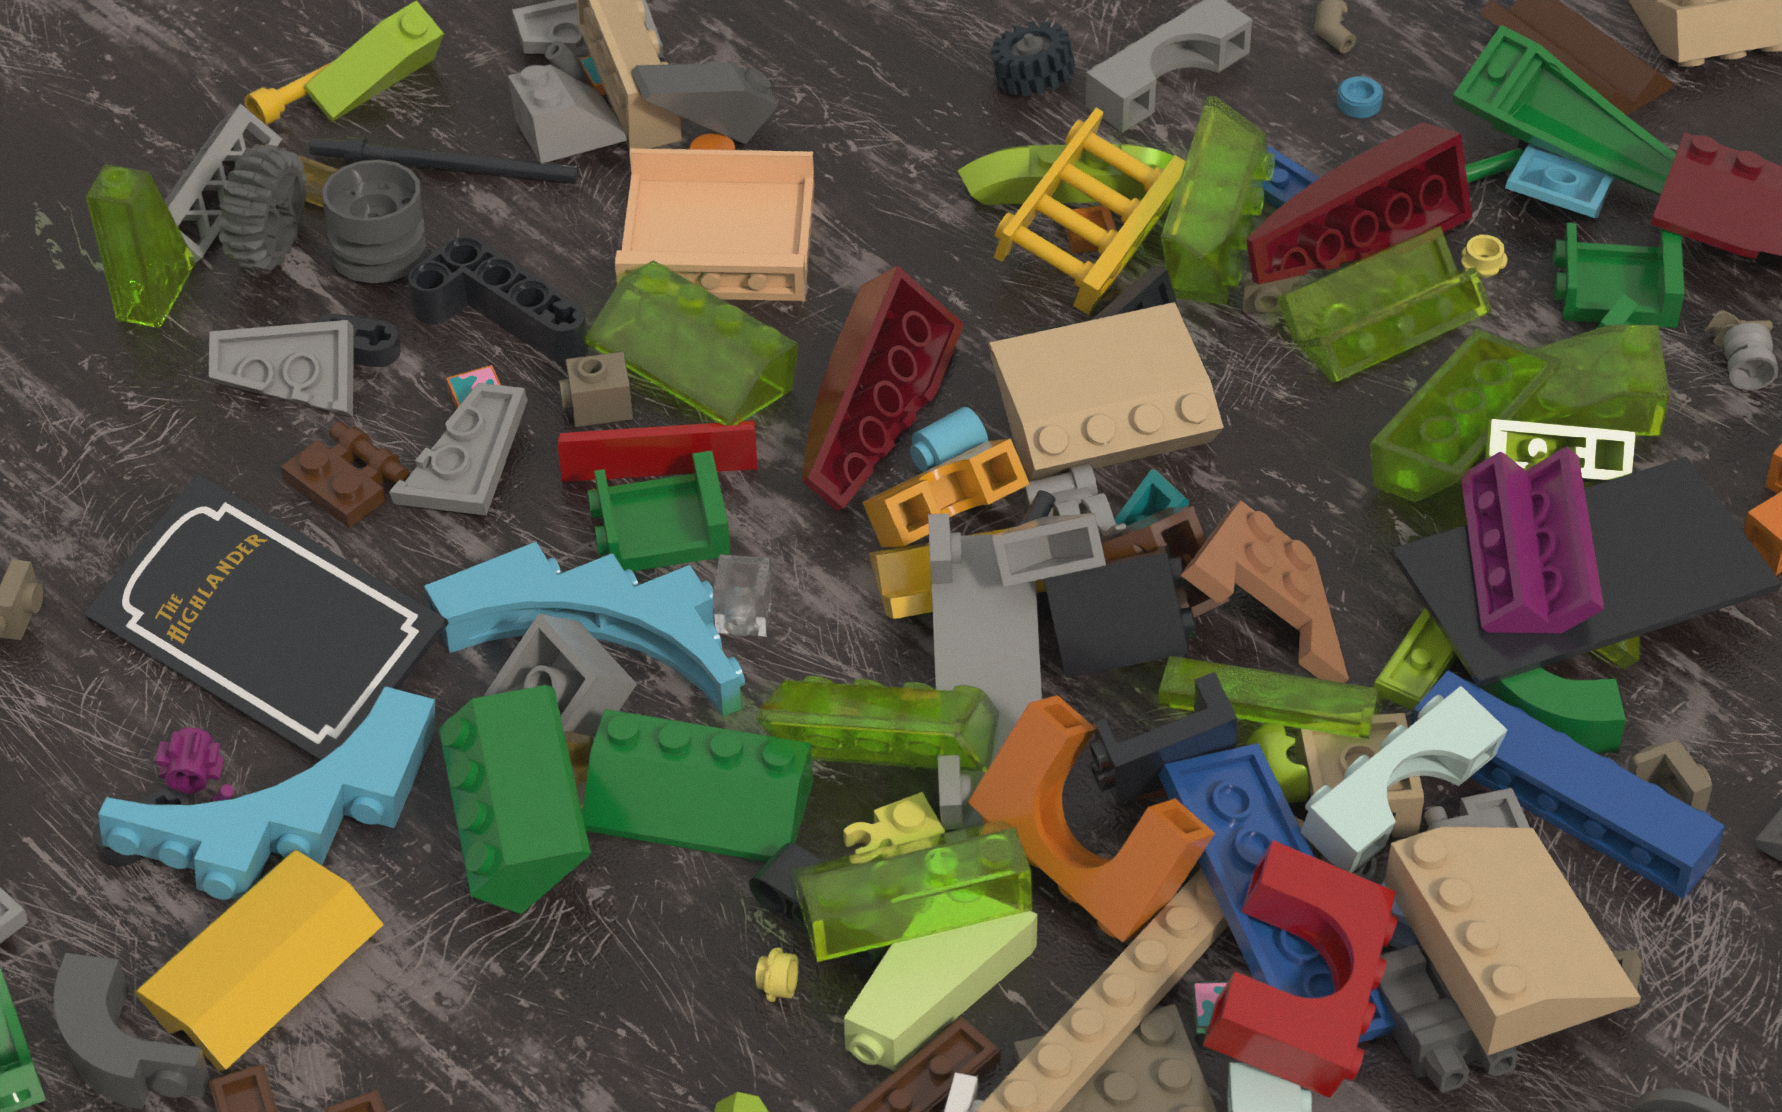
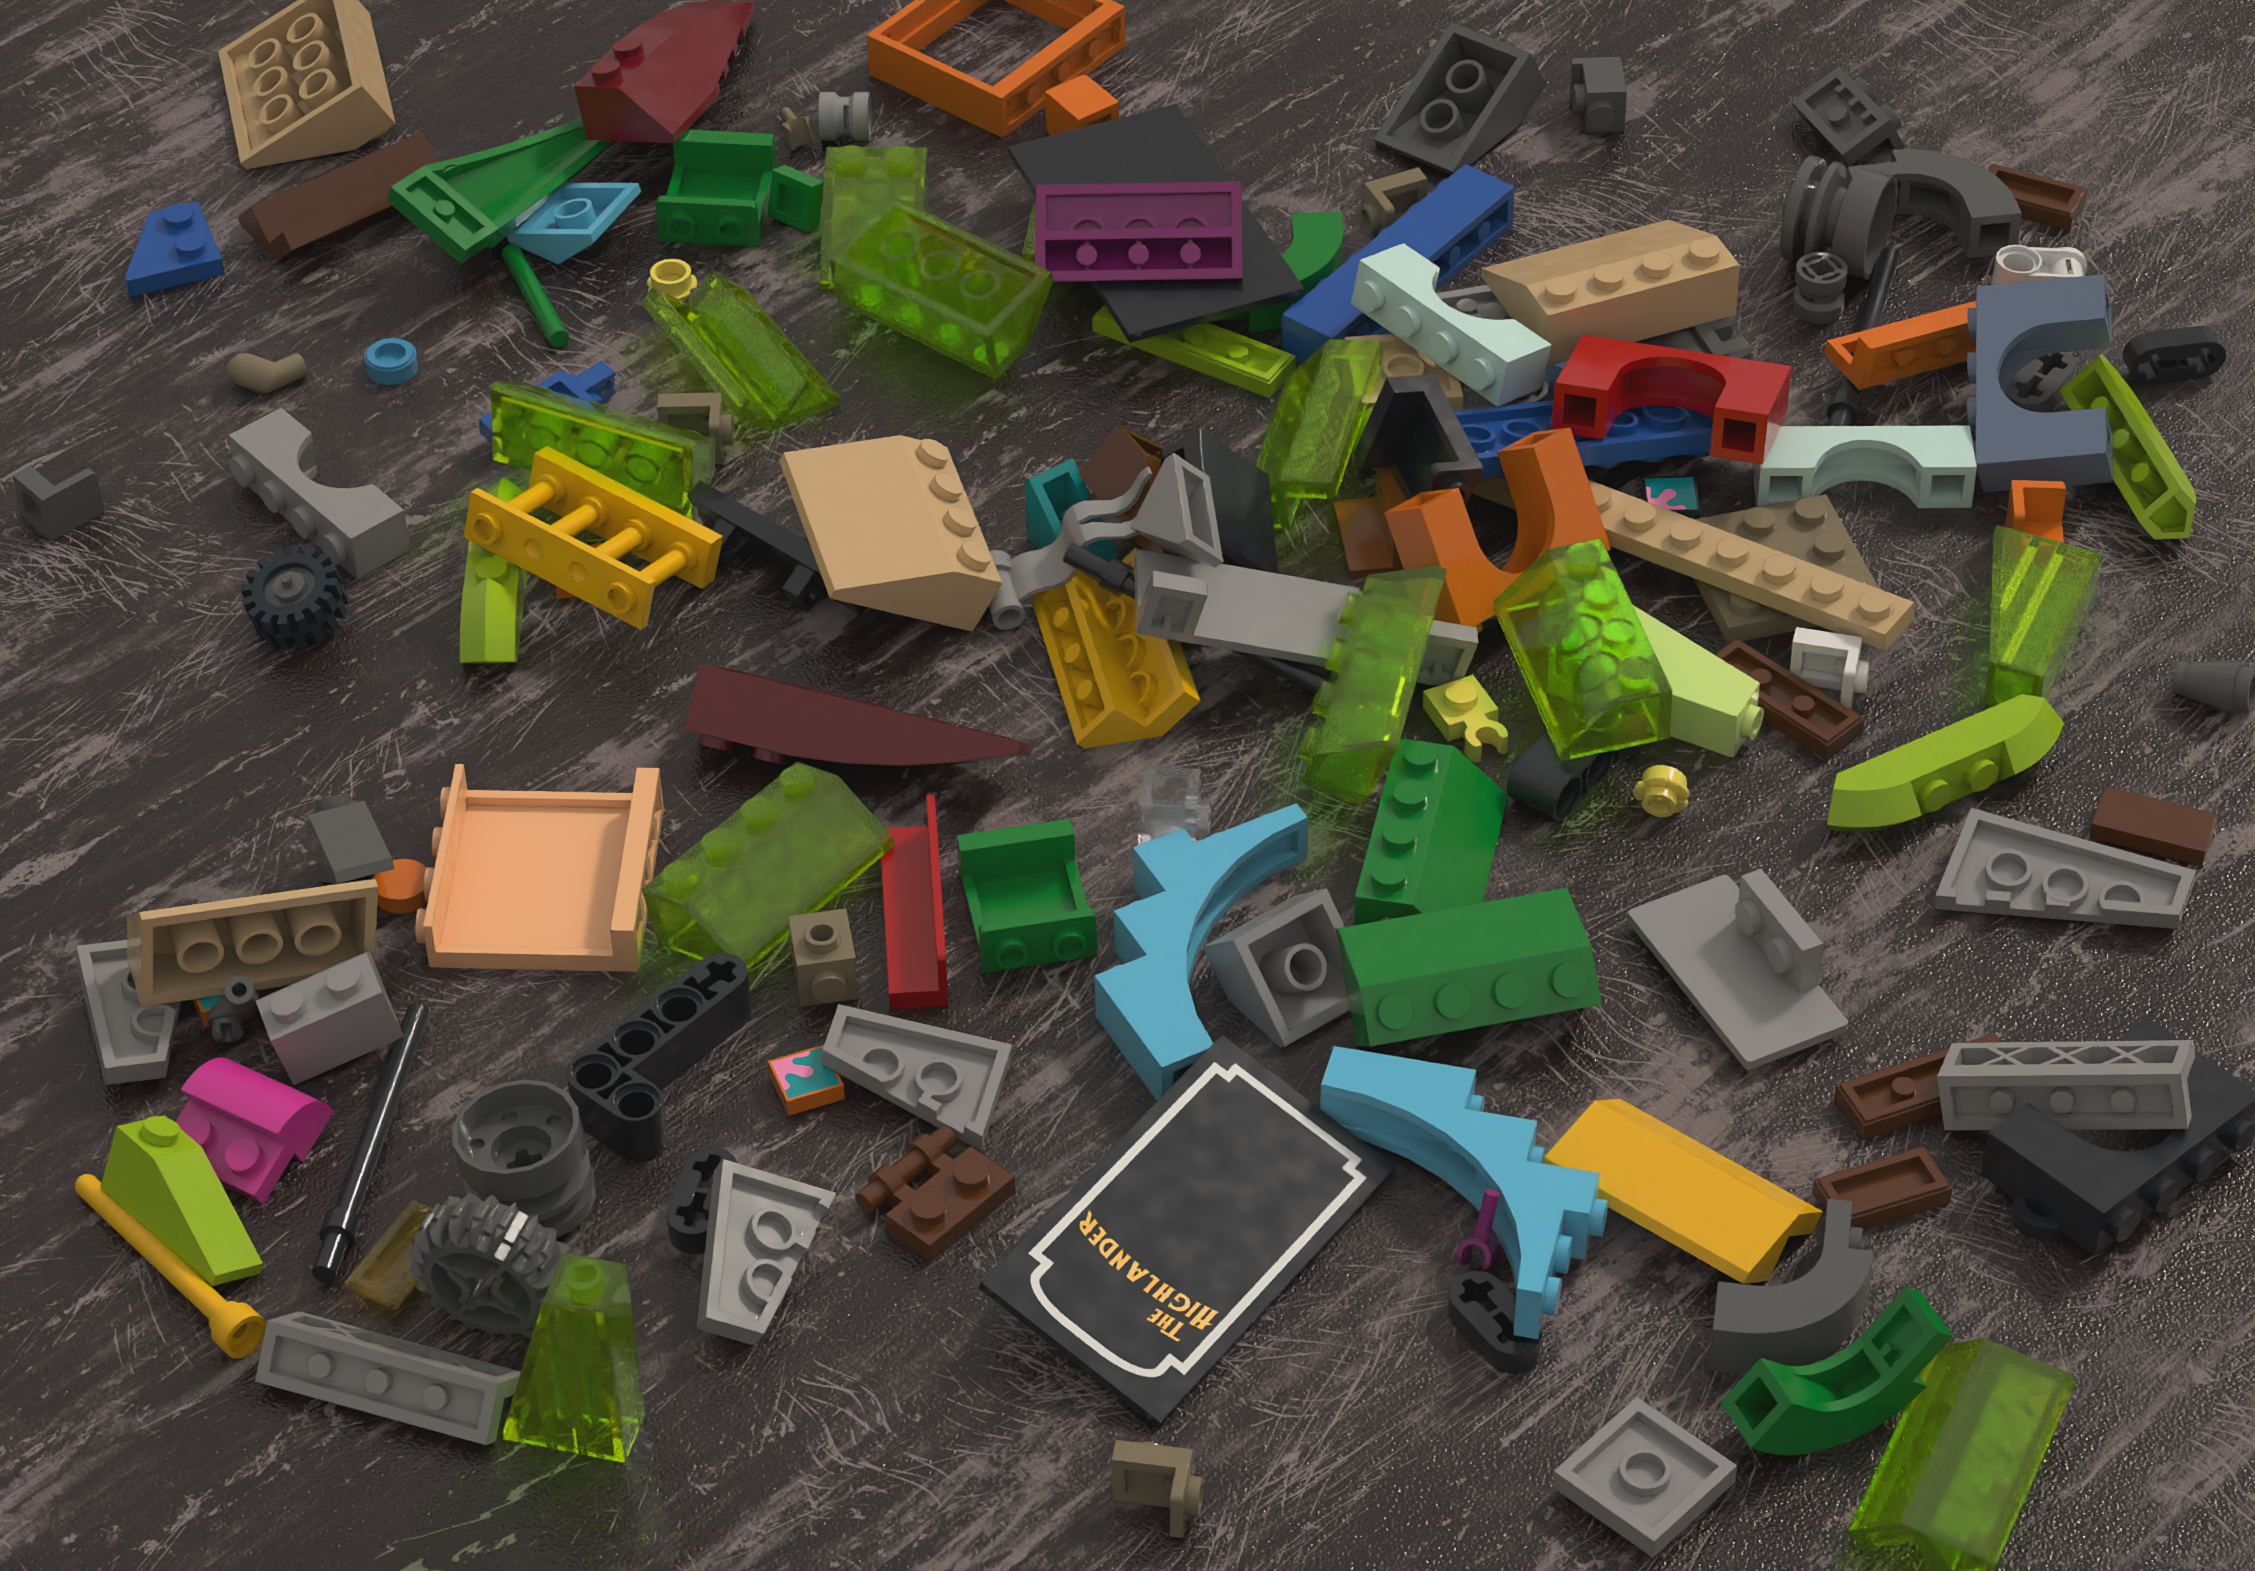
camera: 90 degrees left, 5 degrees down
magenta gear [155,727,224,794] -> none
light orange arch [862,439,1030,548] -> none
medium azure brick [910,407,988,472] -> none
nougat wing [1181,500,1349,691] -> none
dark red wedge [1246,122,1472,284] -> none
slope [1485,419,1635,482] -> none
none -> dark pink brick [176,1057,334,1205]
none -> light grey bracket [1628,869,1848,1070]

